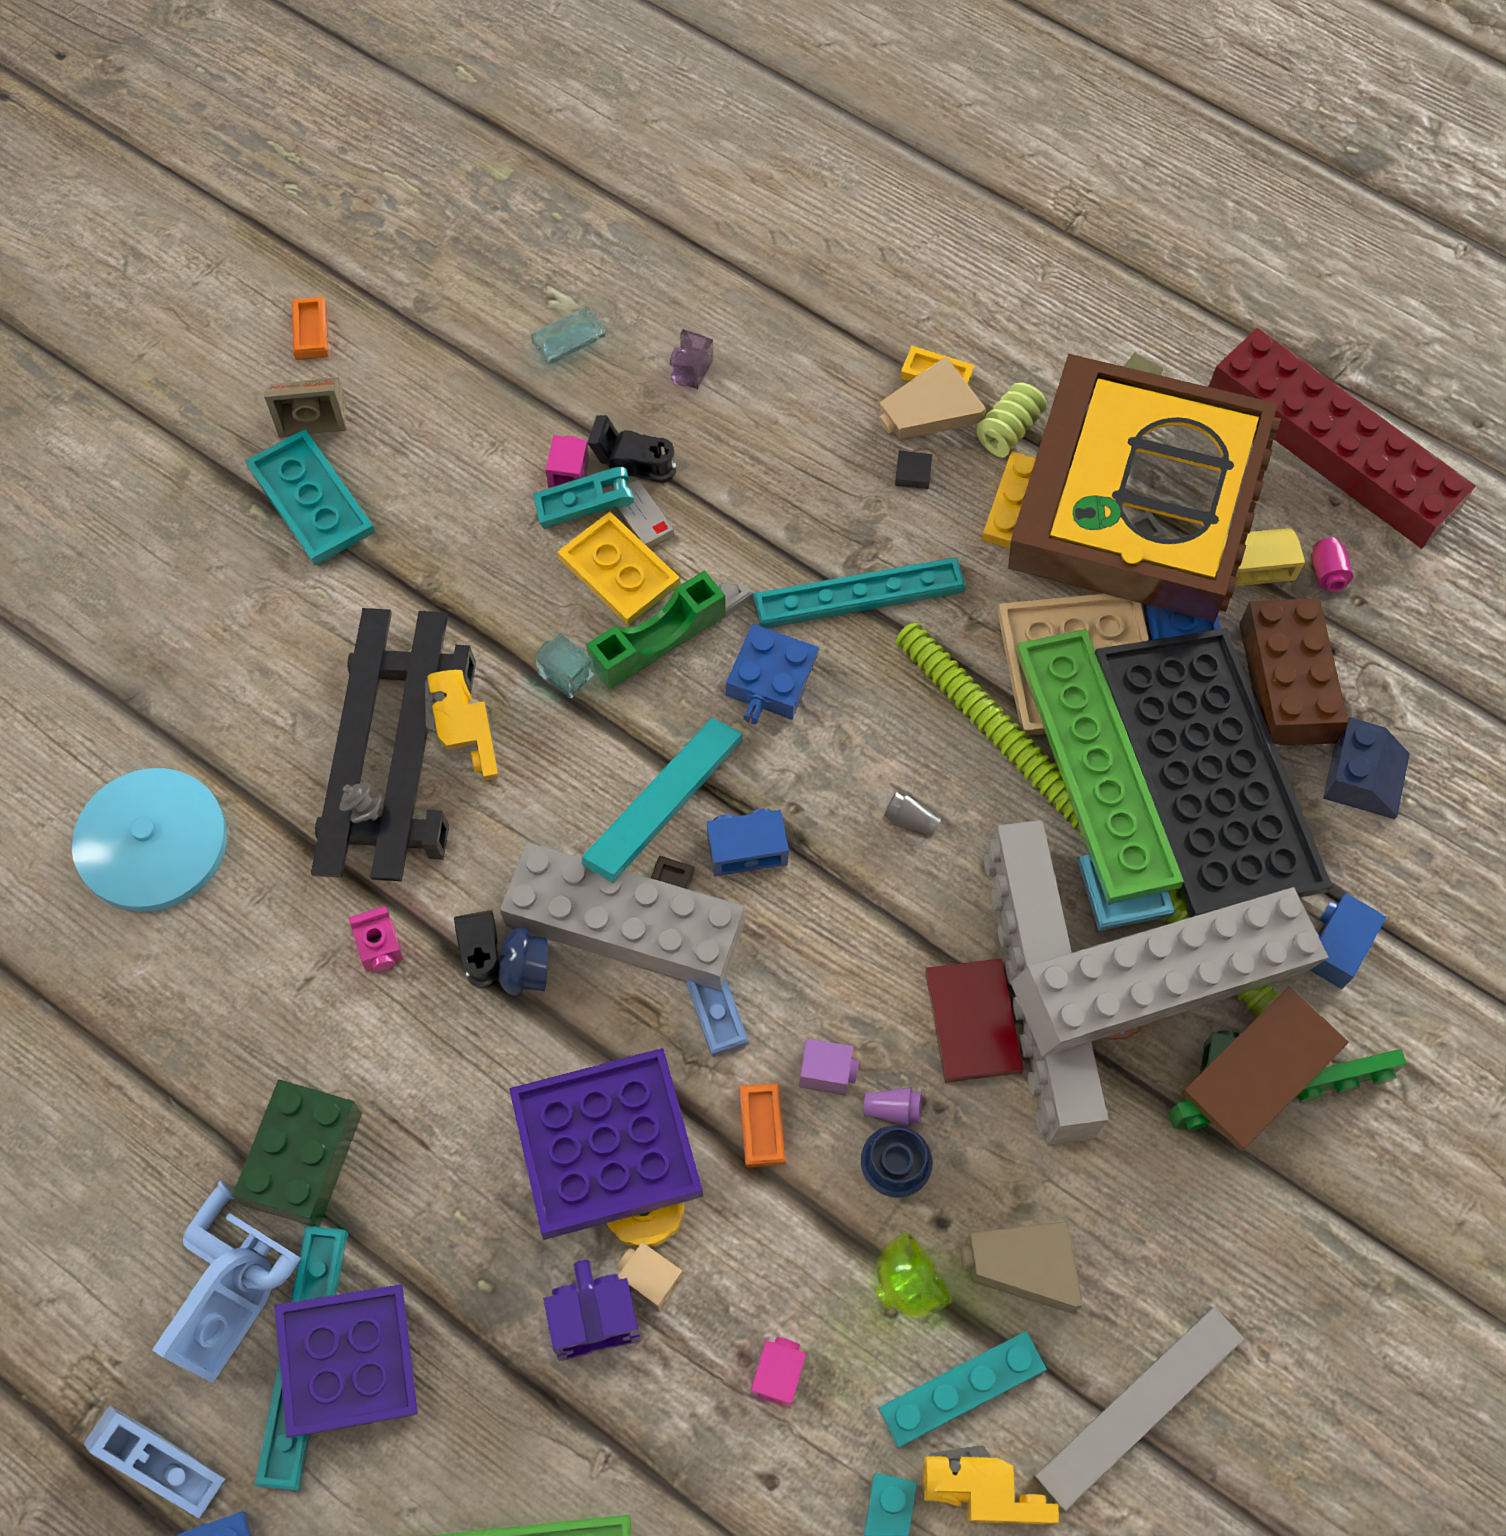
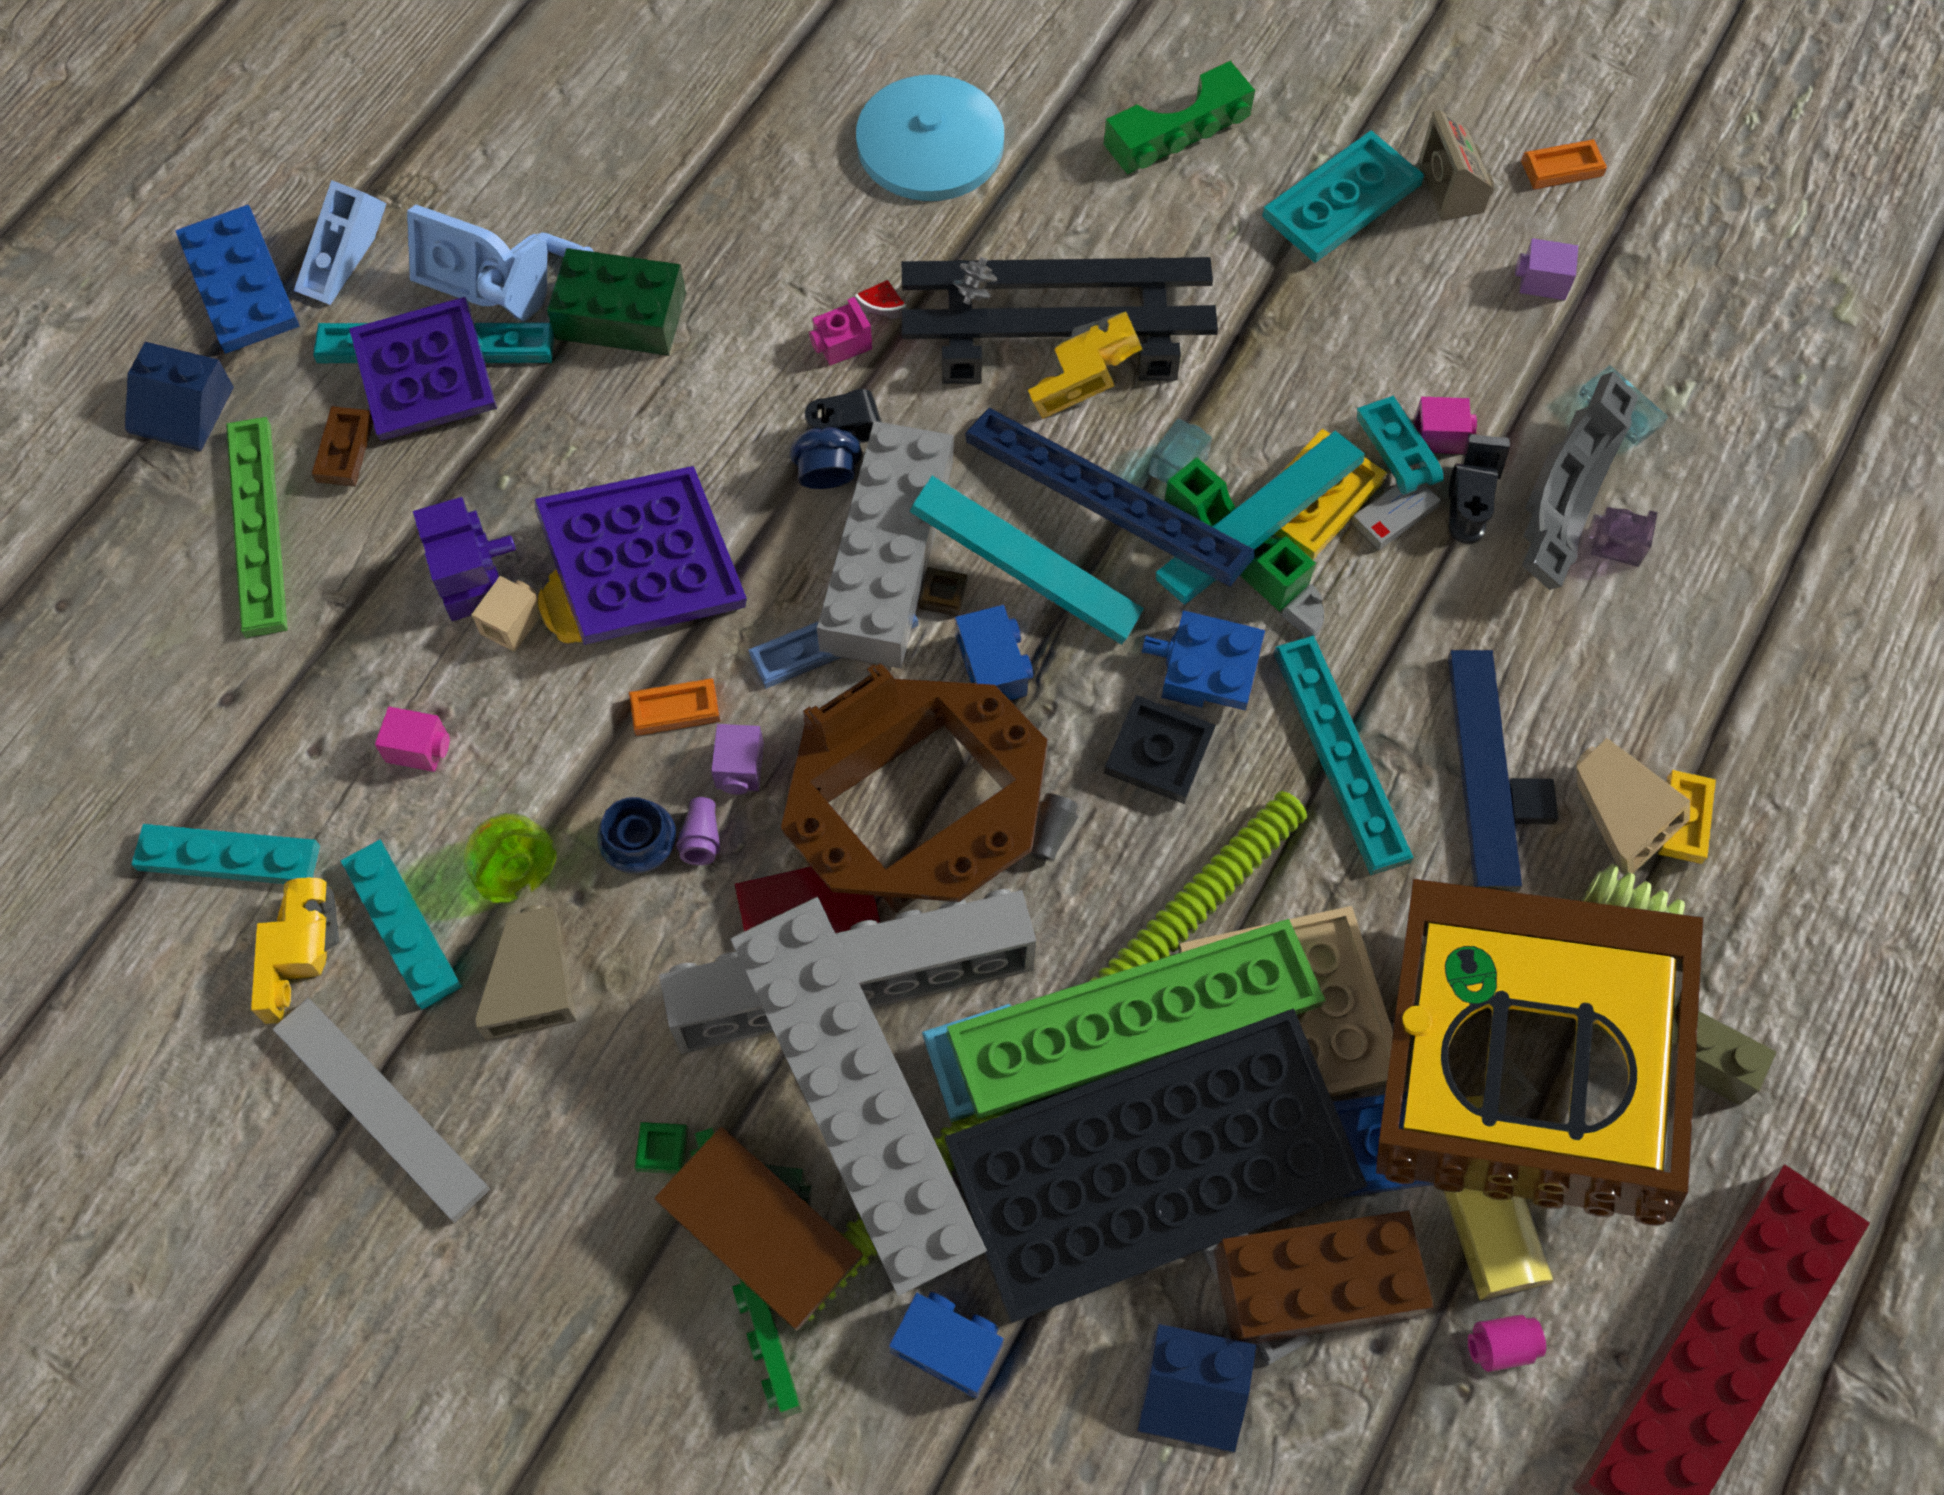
camera: 85 degrees right, 0 degrees up
none -> reddish brown plate [312,406,373,487]
none -> green tile [634,1122,688,1174]
none -> reddish brown hinge [781,663,1048,913]
none -> tile [854,280,907,319]
none -> dark blue tile [965,407,1254,587]
none -> green arch [1103,60,1255,175]
none -> black plate [1104,695,1216,804]
none -> teal tile [1156,430,1365,605]
none -> dark blue tile [1448,650,1522,892]
none -> medium lavender brick [1515,238,1579,300]
none -> dark grey piece [1522,372,1639,590]

